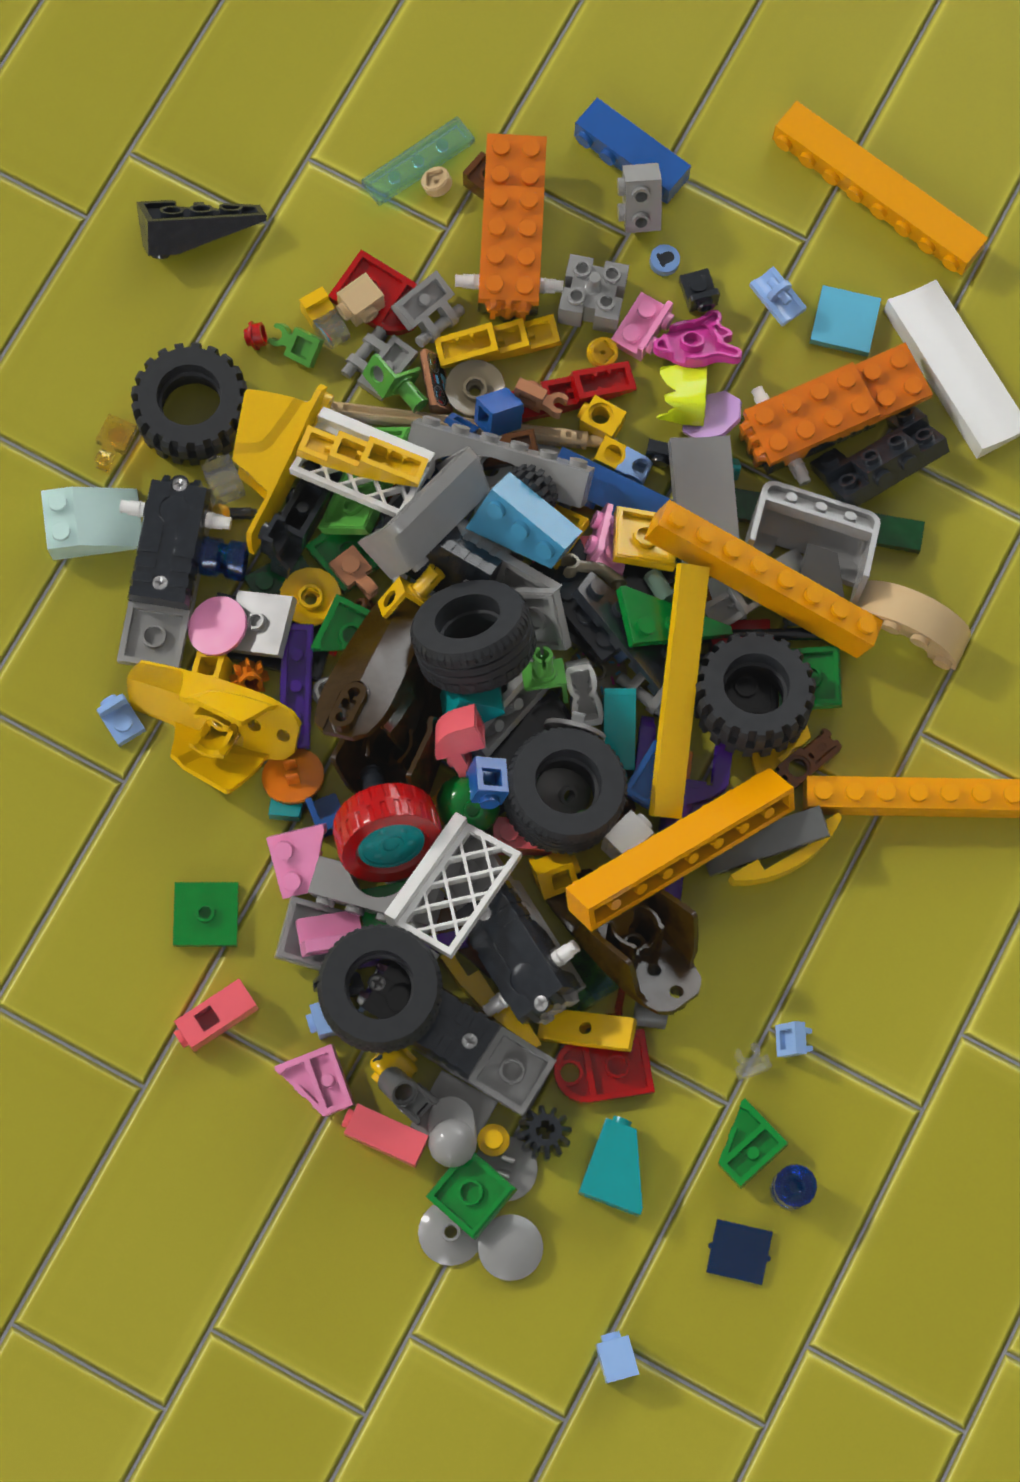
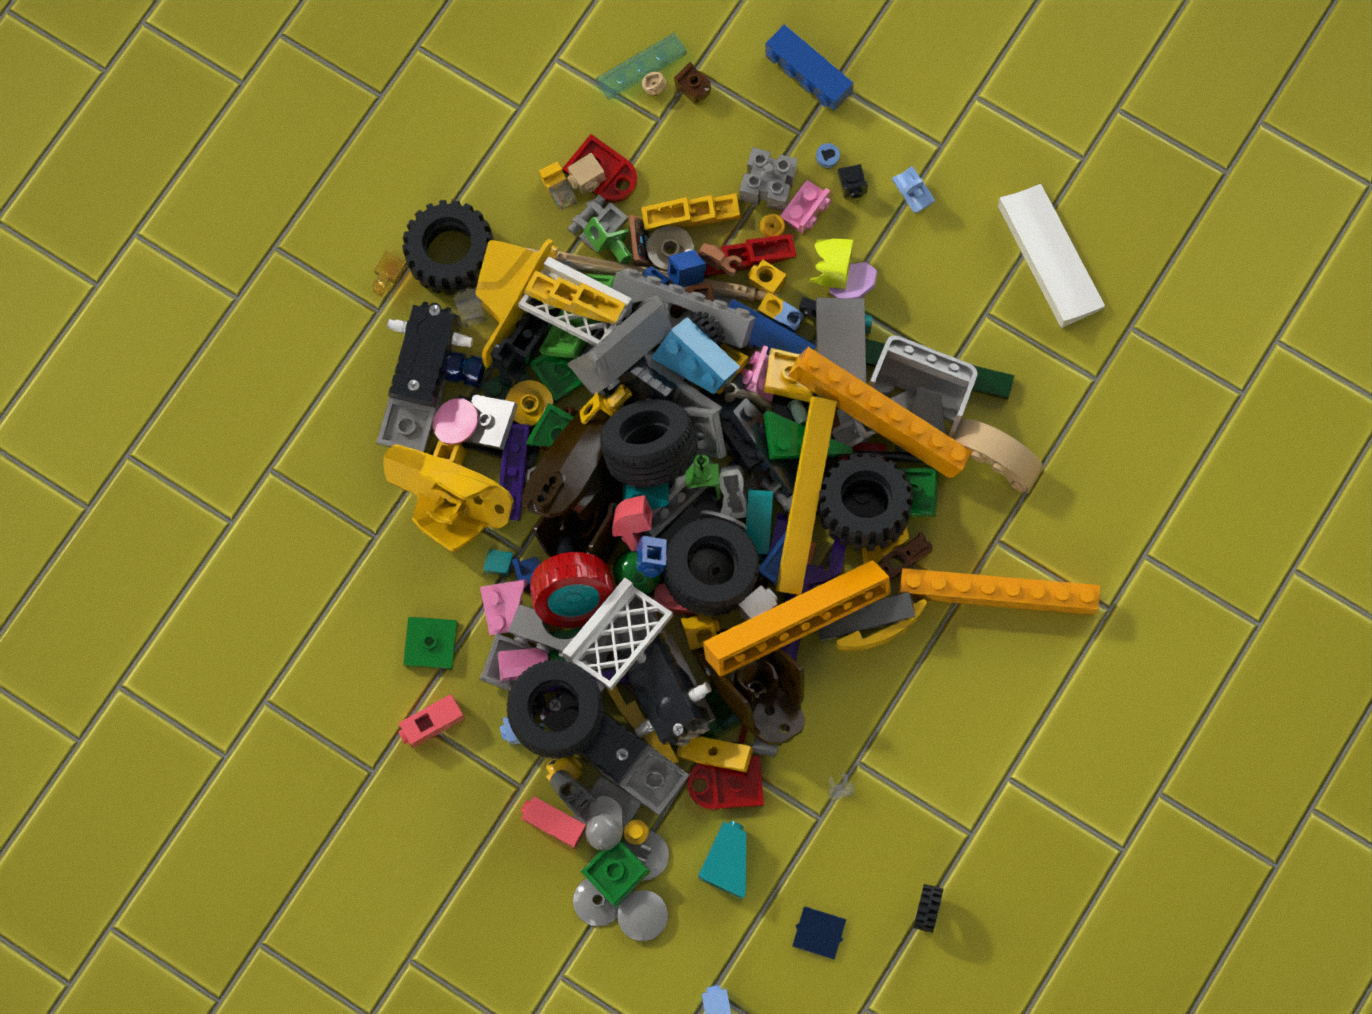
camera: 15 degrees right, 0 degrees up
light aqua slope [41,487,142,560] -> none
light blue bracket [96,693,146,747] -> none
black wedge [137,200,267,259] -> none
black piece [211,503,257,520] -> none
orange gear [229,657,270,692] -> none
red plate [244,321,268,350] -> none
orange piece [262,749,325,805] -> none
bright green plate [268,323,325,368] -> none
bright pink wing [274,1044,355,1117] -> none
nougat plate [329,545,379,601] -> none
light grey plate [390,270,465,348] -> none
orange piece [455,133,564,323] -> none
black gear [516,1105,572,1162] -> none
light grey brick [617,163,662,233] -> none
dark pink tile [653,310,742,368] -> none
green wing [718,1098,788,1189] -> none
orange piece [739,342,933,486] -> none
clear blue wheel [770,1164,817,1210] -> none
light orange brick [772,101,988,276] -> none
light blue tile [775,1021,813,1058] -> none
medium azure tile [809,285,881,357] -> none
black bracket [810,406,950,507] -> none
none -> black tyre [913,884,944,933]

